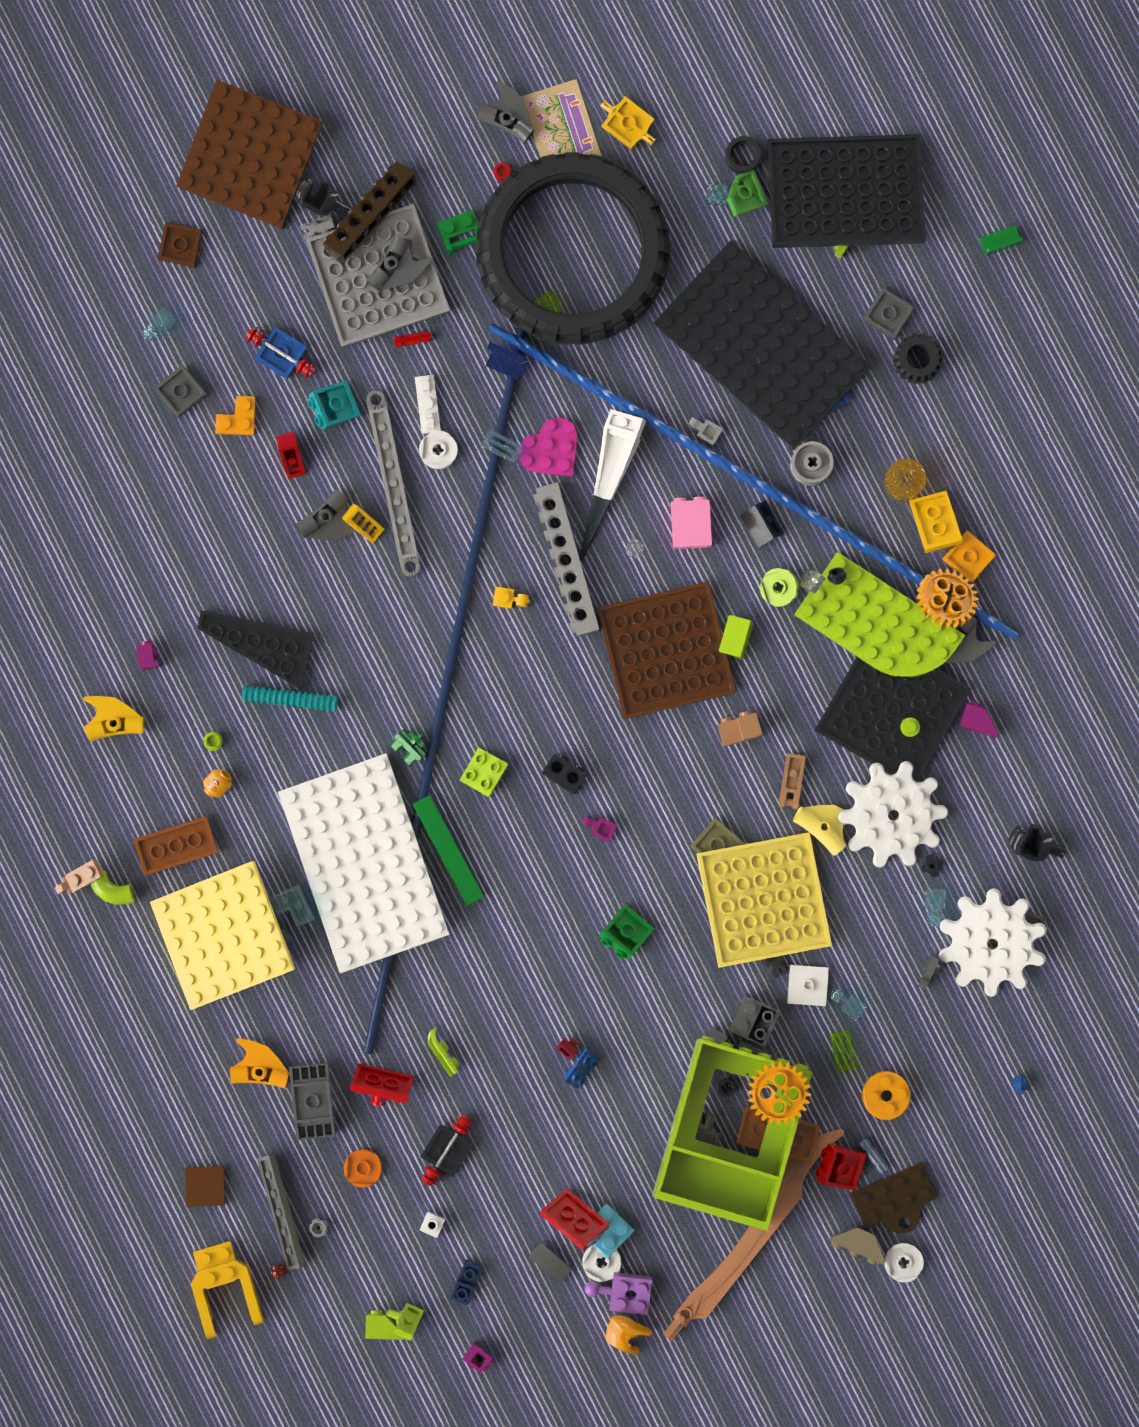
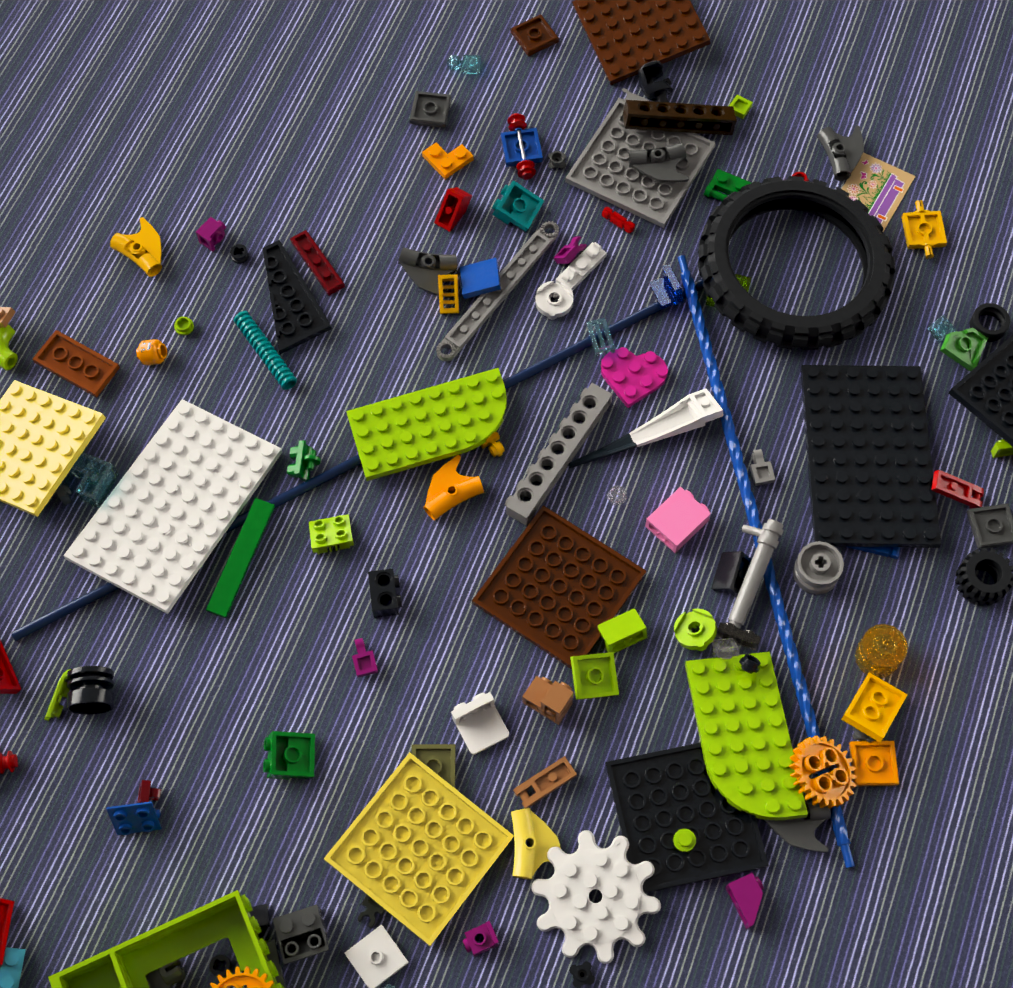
camera: 50 degrees right, 20 degrees down
none -> black wheel [67,666,114,715]
none -> black bush [230,244,249,264]
none -> dark red tile [290,230,345,296]
none -> lime plate [346,368,507,481]
none -> light orange pin [423,455,484,520]
none -> white bracket [451,692,509,755]
none -> blue tile [460,258,501,299]
none -> magenta brick [462,921,499,957]
none -> dark grey plate [548,151,566,169]
none -> magenta plate [553,236,587,264]
none -> lime plate [570,652,619,700]
none -> clear smoke plate [716,622,761,651]
none -> light grey cylinder [728,519,784,629]
none -> lime plate [729,95,753,119]
none -> red plate [931,470,984,509]

